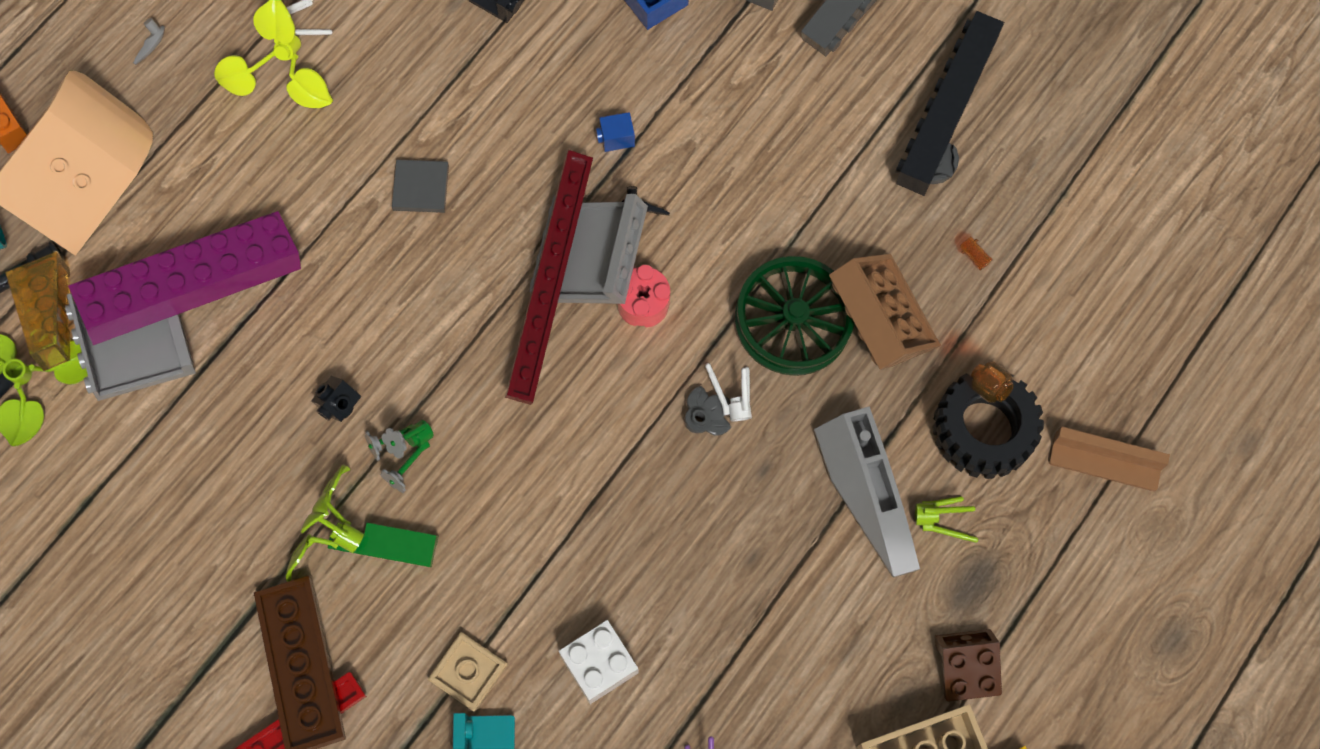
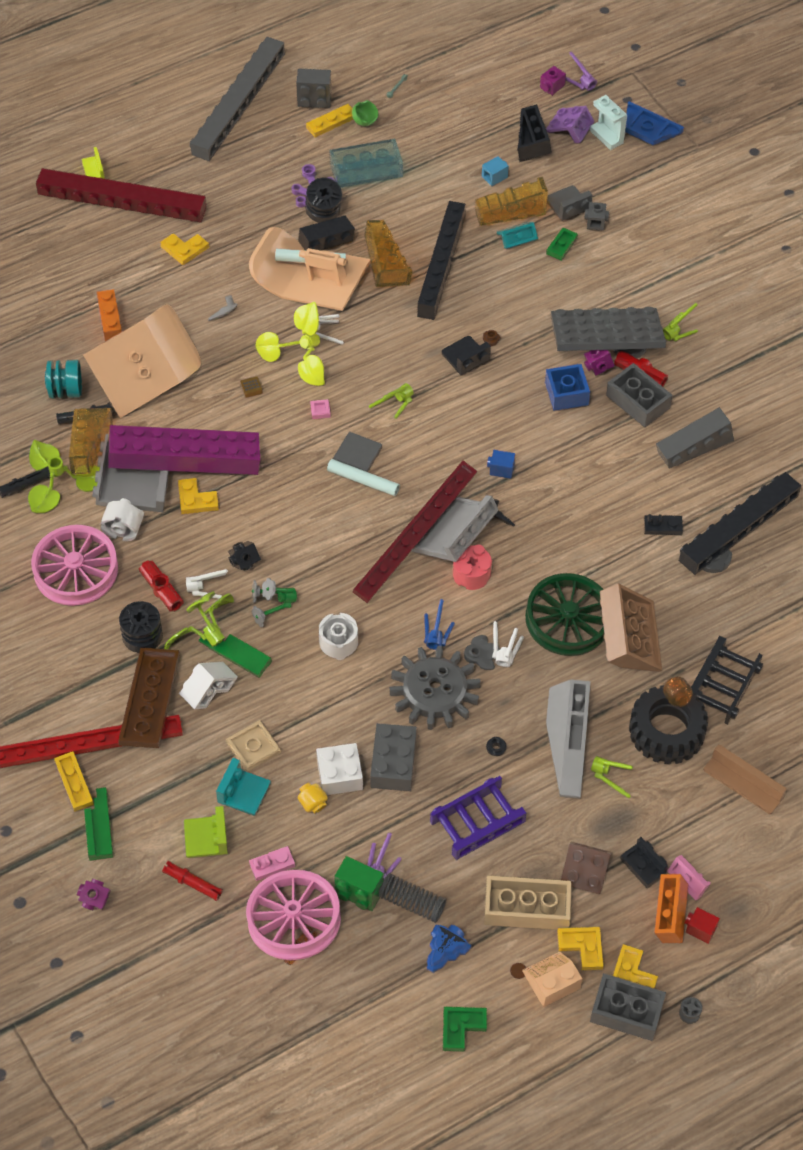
camera: 25 degrees right, 15 degrees down
clear orange pin [960,237,993,271] -> none
none -> bright pink wheel [31,525,118,606]
none -> white brick [101,498,144,541]
none -> black wheel [119,601,163,653]
none -> red piece [139,560,184,612]
none -> yellow plate [178,478,219,514]
none -> white brick [179,662,238,709]
none -> white plant [186,569,228,599]
none -> pearl gold tile [240,376,263,398]
none -> yellow head [297,783,328,814]
none -> bright pink tile [310,399,331,419]
none -> white brick [319,613,358,660]
none -> light aqua piece [327,459,400,496]
none -> lime plant [369,383,414,419]
none -> dark grey brick [370,723,417,791]
none -> dark grey gear [389,646,481,730]
none -> blue plant [424,599,455,650]
none -> dark purple fence [430,775,526,860]
none -> black plate [486,737,506,756]
none -> black bracket [620,837,668,889]
none -> black plate [644,514,683,536]
none -> orange brick [655,874,689,943]
none -> bright pink plate [667,855,710,900]
none -> red brick [685,907,720,944]
none -> black fence [689,636,763,725]

